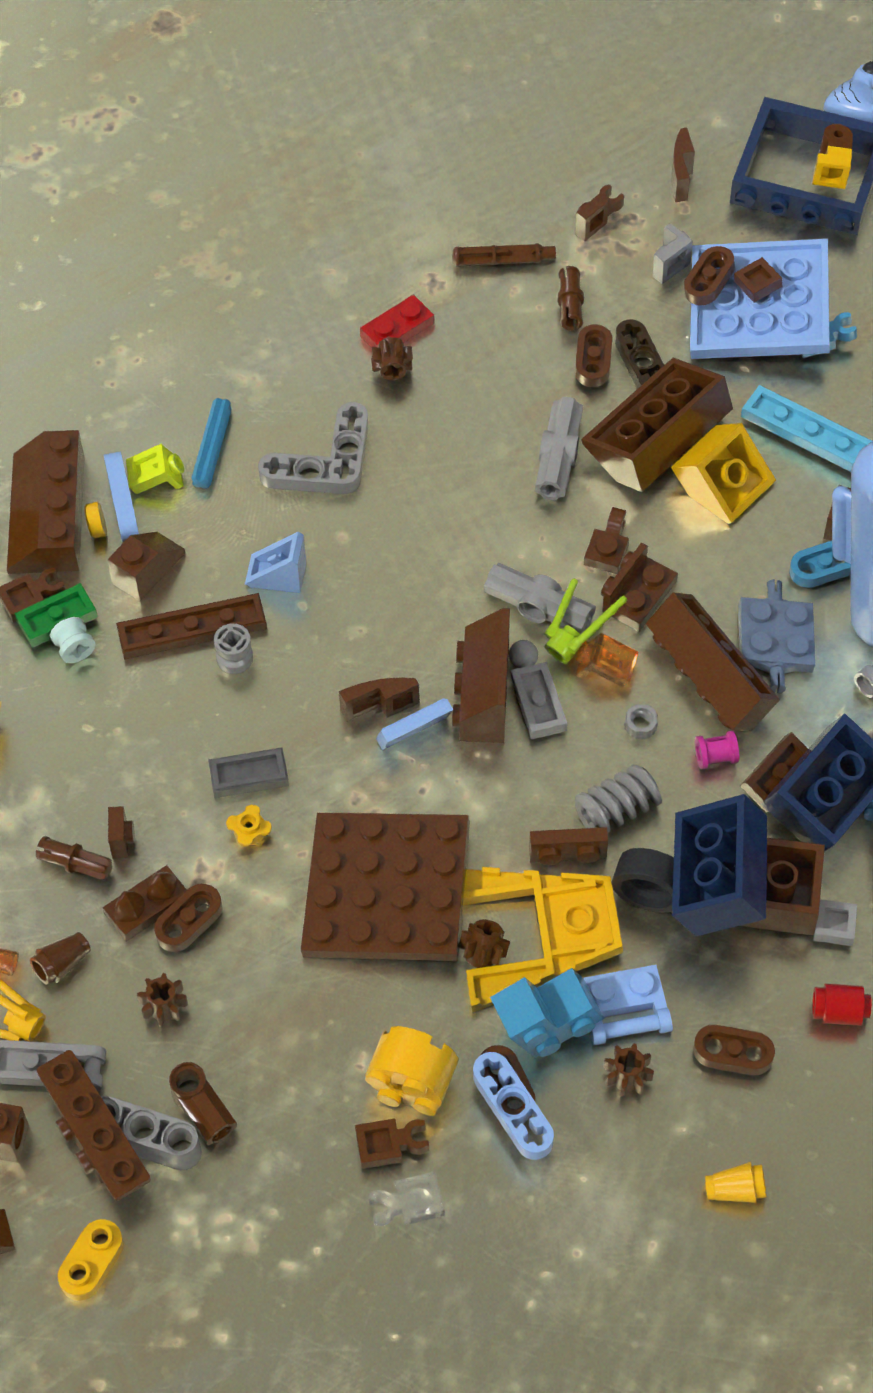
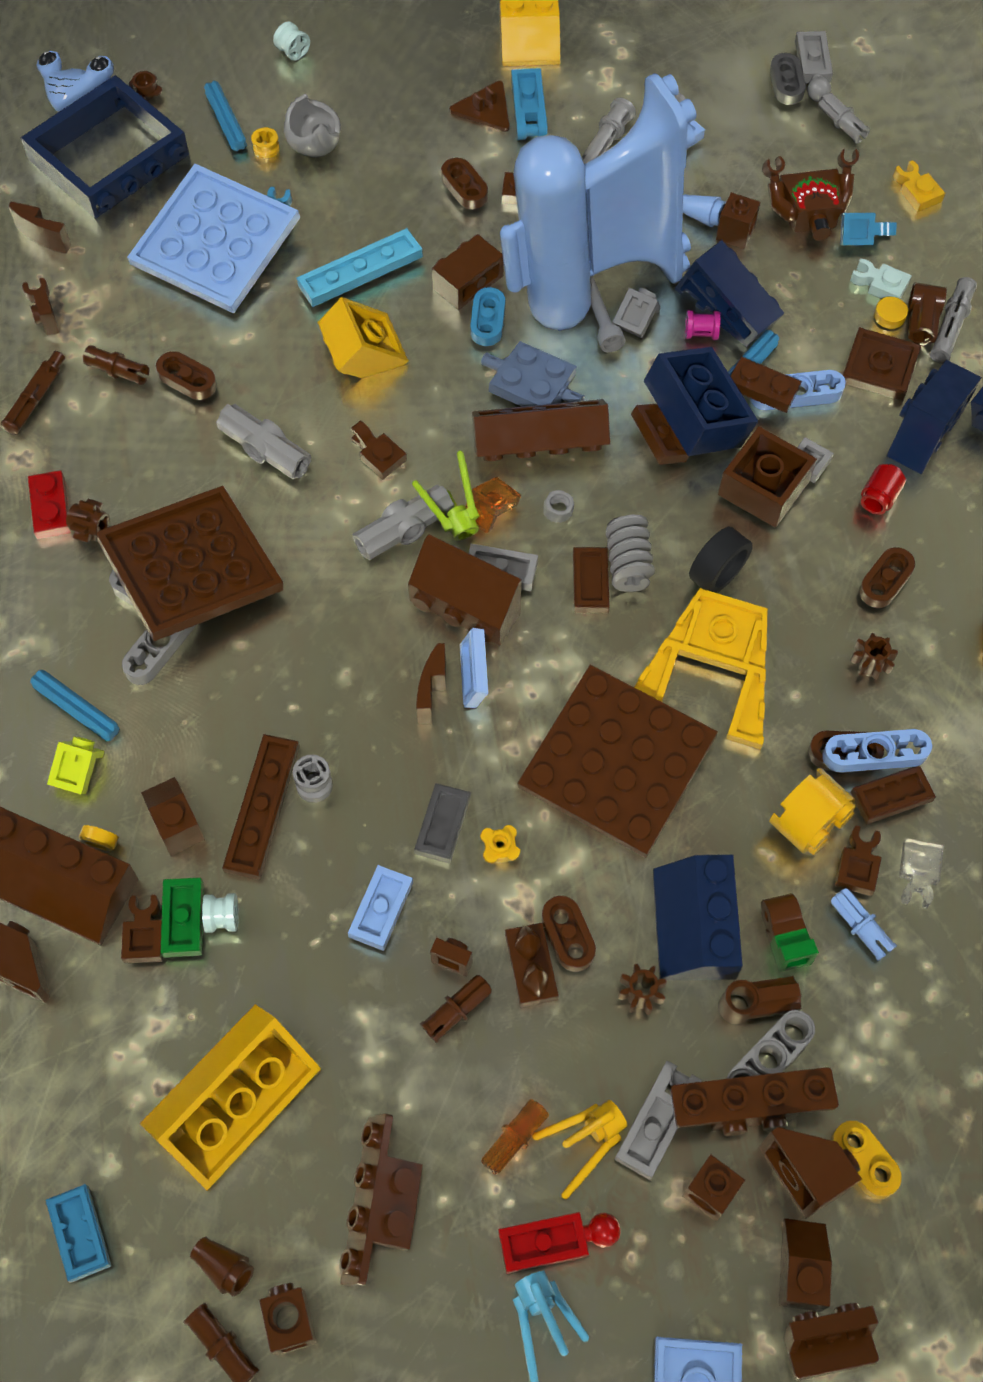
camera: 65 degrees left, 5 degrees up
reddish brown cone [30,932,91,984] -> none
light blue beam [103,451,139,542] -> none
light blue slope [245,531,306,593] -> none
reddish brown gear [459,919,510,968] -> none
dark azure brick [490,968,604,1058] -> none
reddish brown plate [529,827,608,865] -> none
reddish brown slope [581,357,733,492] -> none
light blue plate [584,965,673,1046] -> none
reddish brown bracket [601,542,678,632] -> none
dark brown beam [615,319,664,389] -> none
light grey bracket [653,223,693,284] -> none
dark blue brick [672,794,767,936] -> none
reddish brown plate [684,246,735,305] -> none
dark pink bush [695,731,740,769] -> none
reddish brown plate [734,257,782,303] -> none
yellow leg [812,124,853,189] -> none
none -> reddish brown plate [96,486,283,641]
none -> light blue plate [348,865,413,951]
none -> reddish brown tile [573,547,610,613]
none -> dark blue slope [653,855,743,981]
none -> reddish brown slope [759,1127,862,1219]
none -> leg [761,893,819,972]
none -> light blue axle [831,888,897,961]
none -> reddish brown plate [850,765,936,825]

